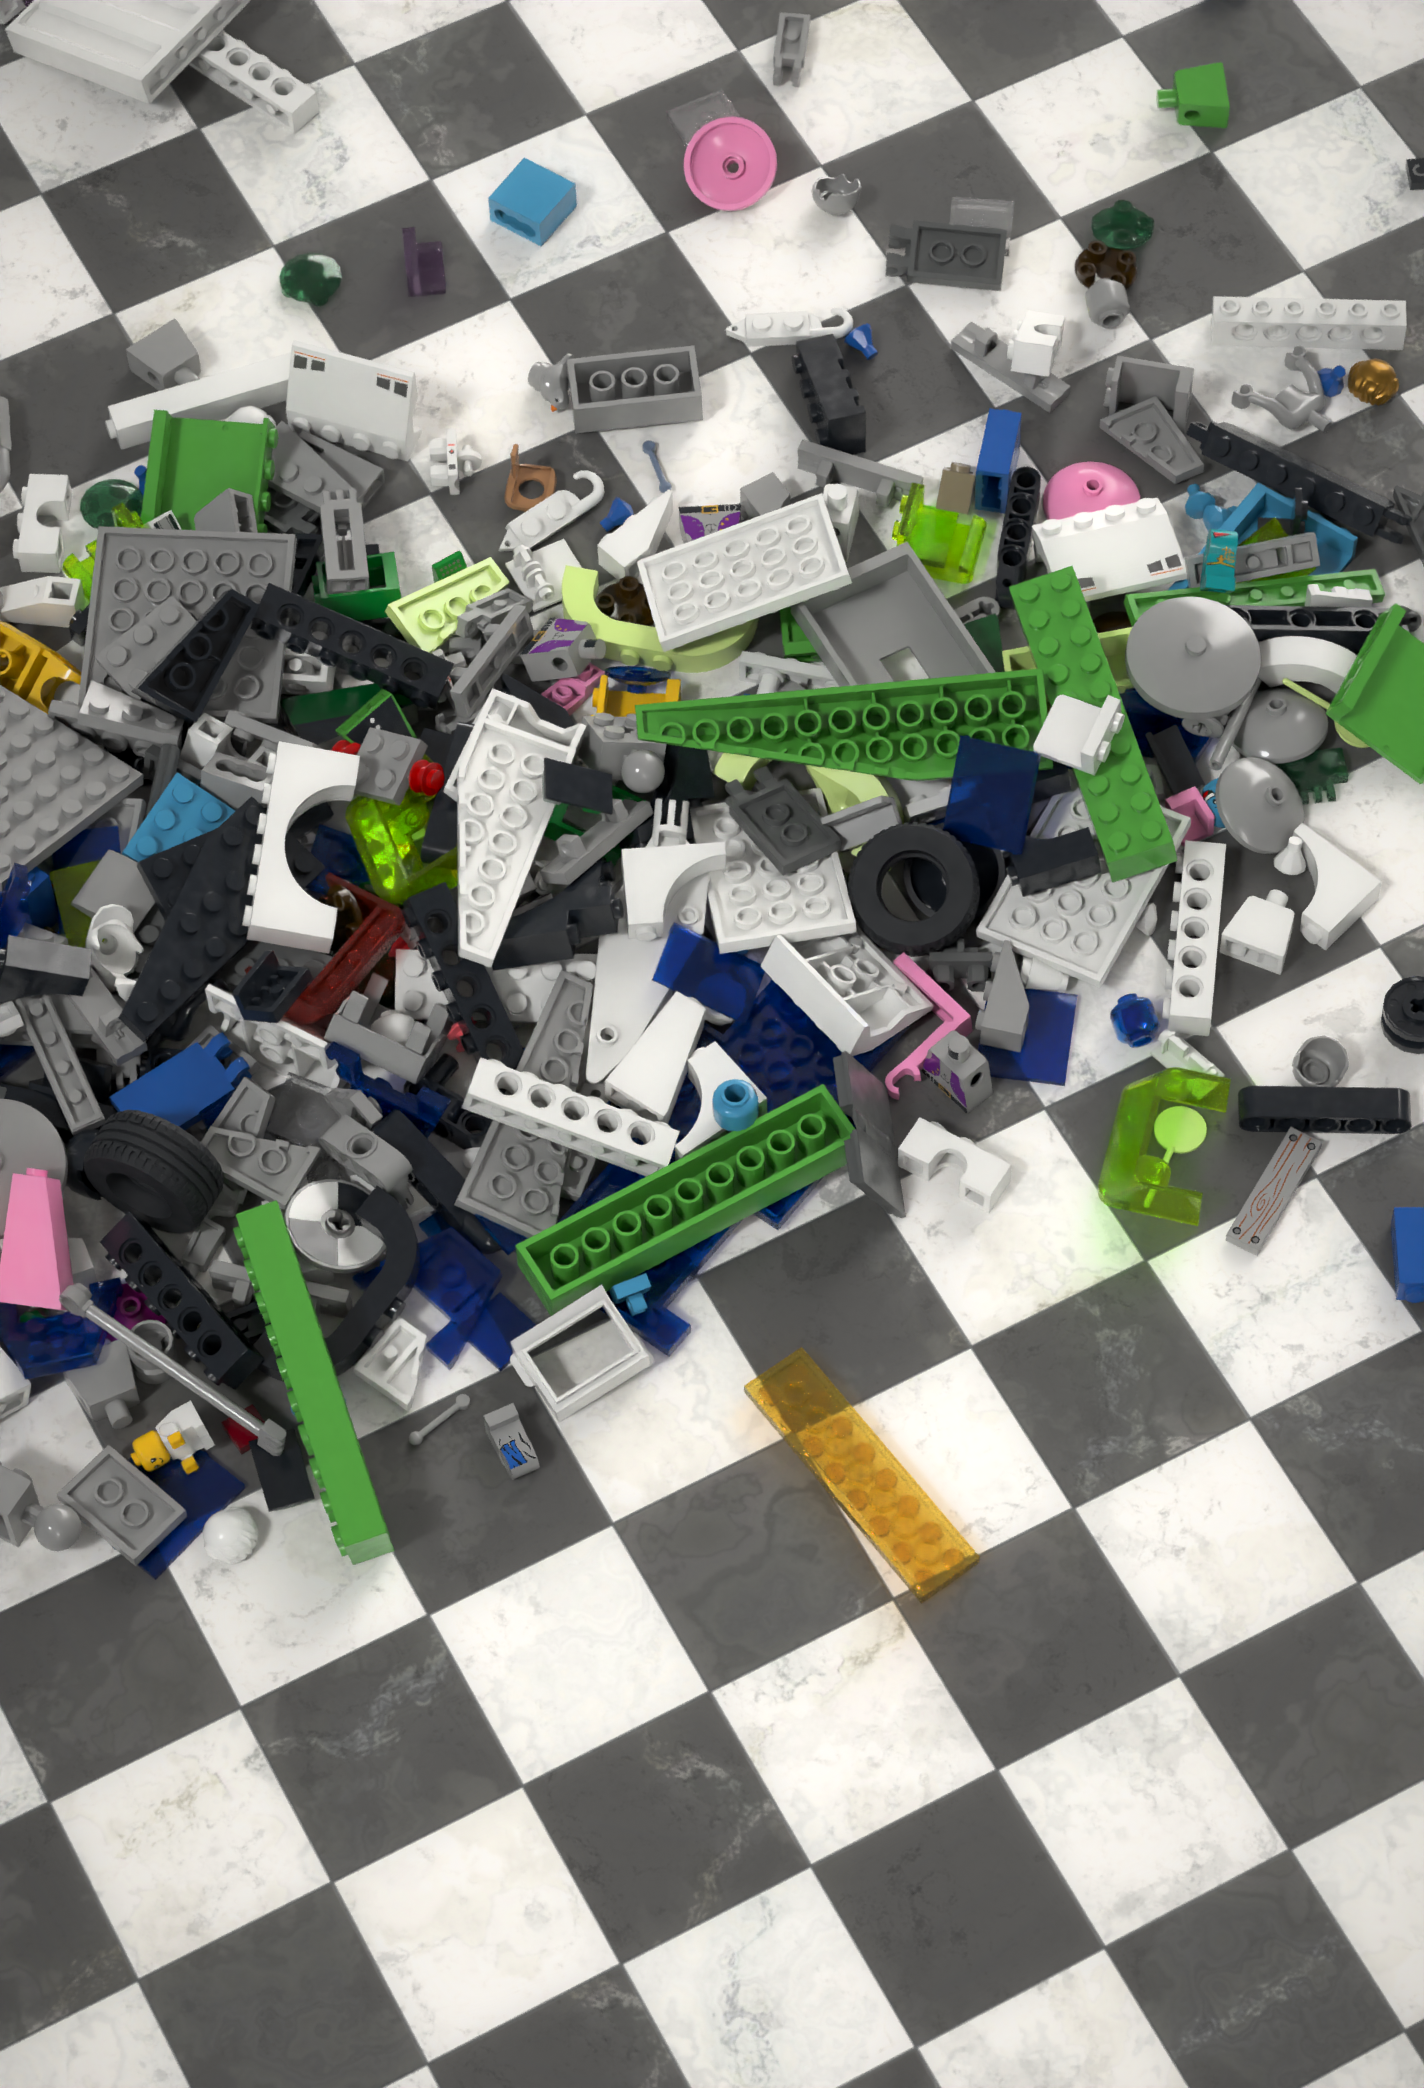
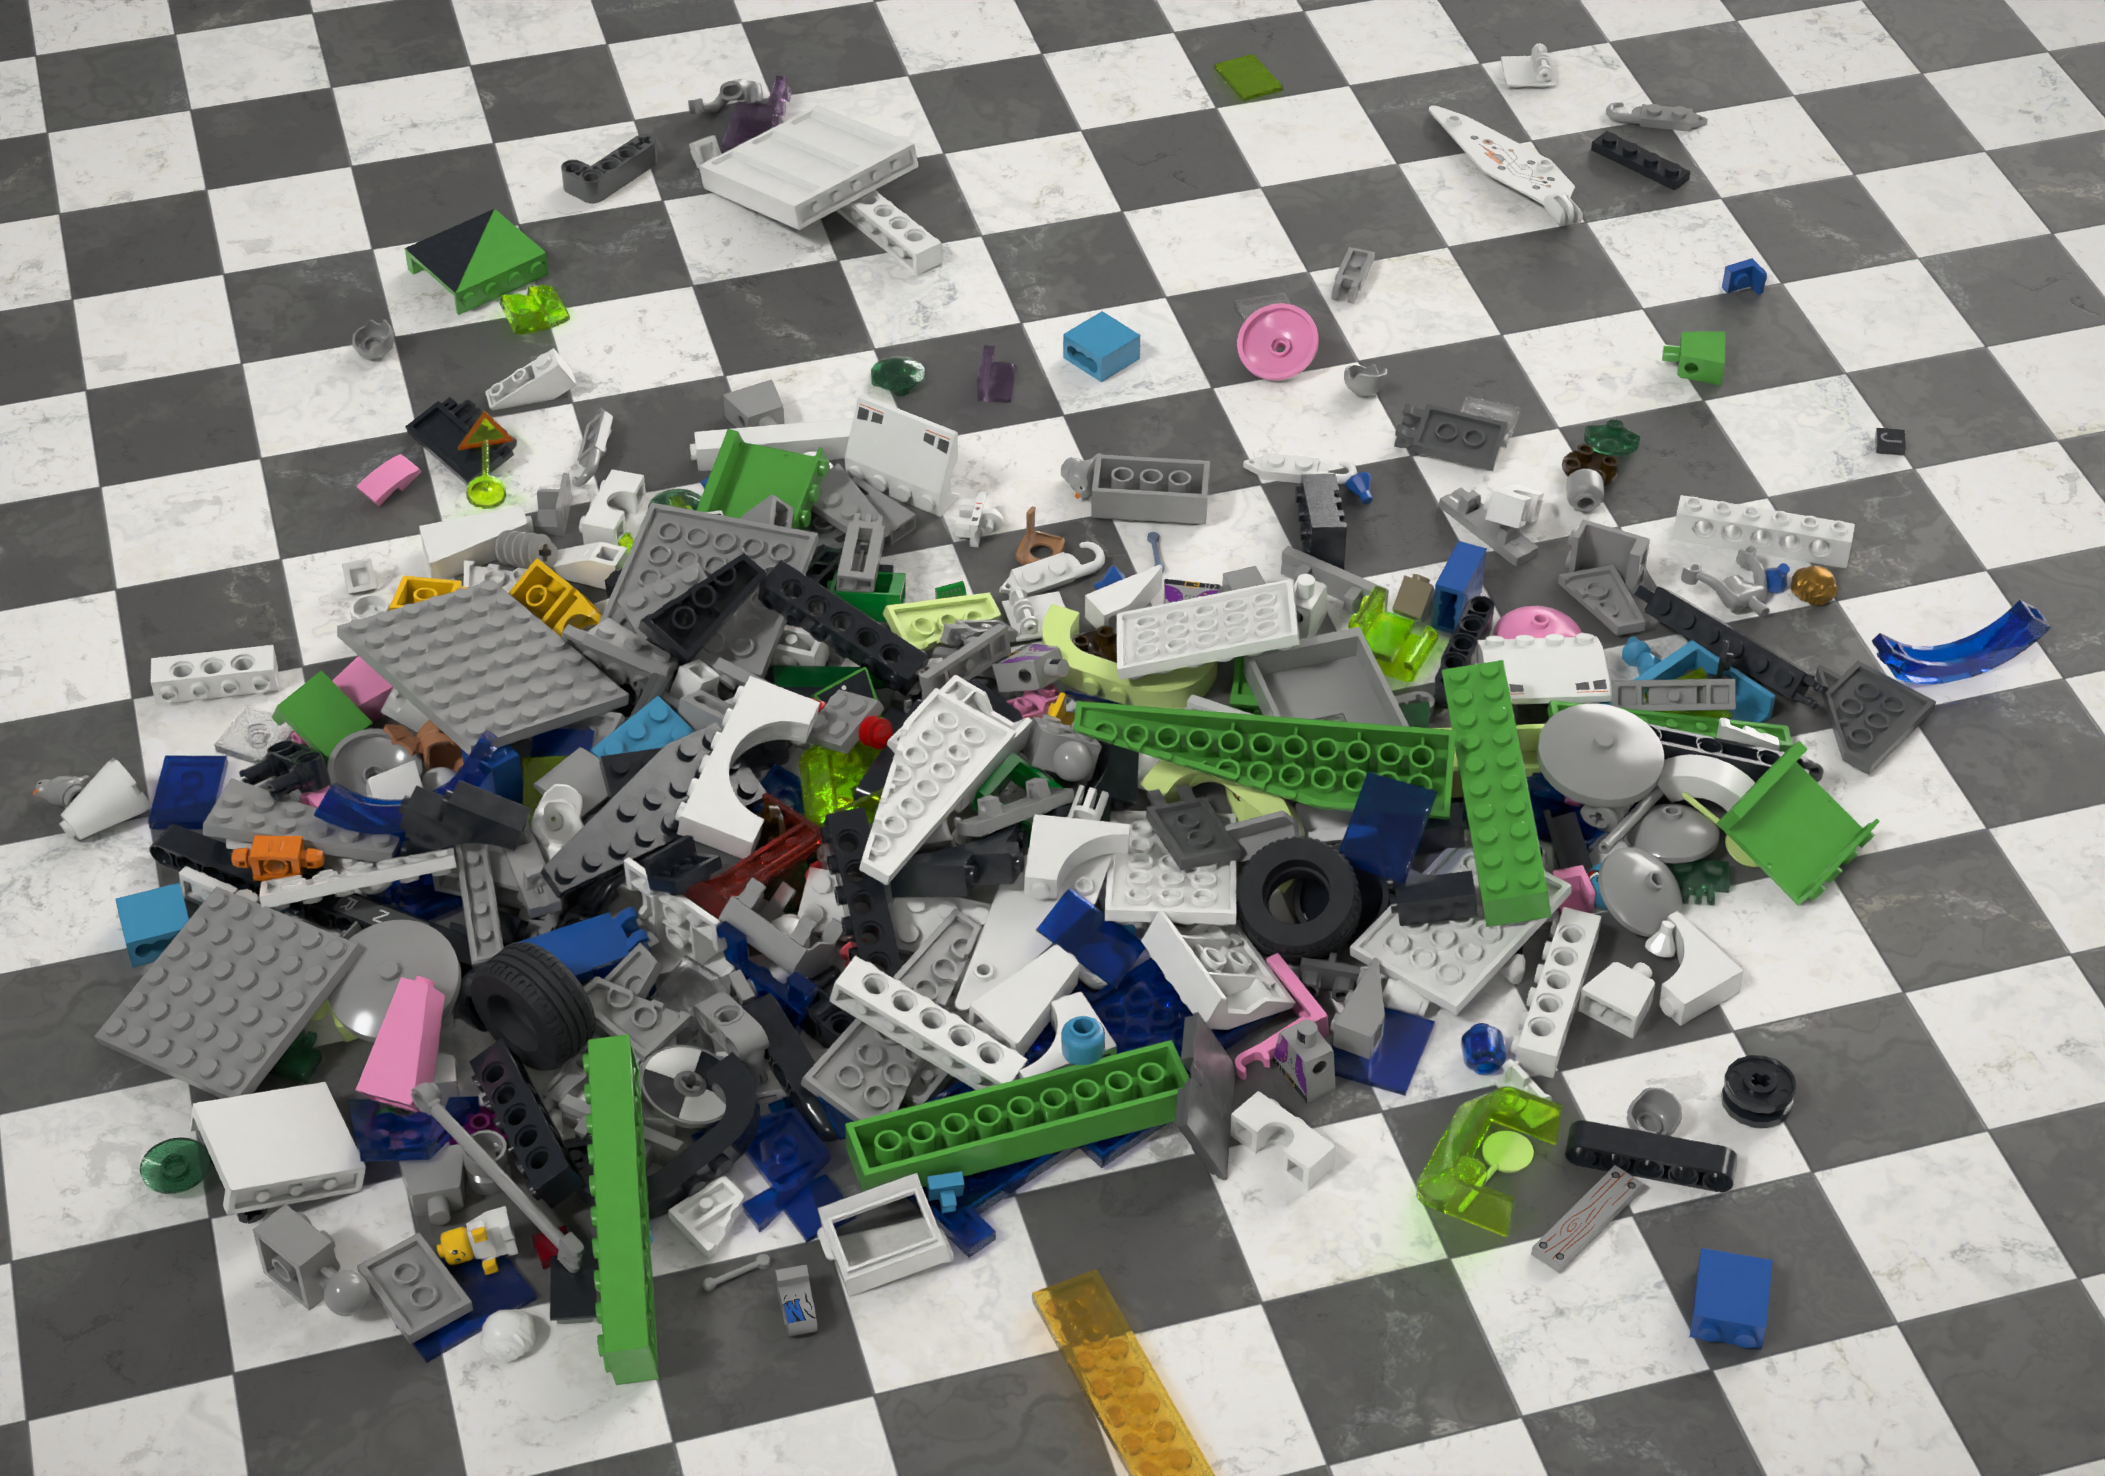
camera: 10 degrees right, 15 degrees down
black piece [542,758,613,815] -> none
white bracket [1033,695,1125,776] -> none
teal leg [1200,529,1238,594] -> none

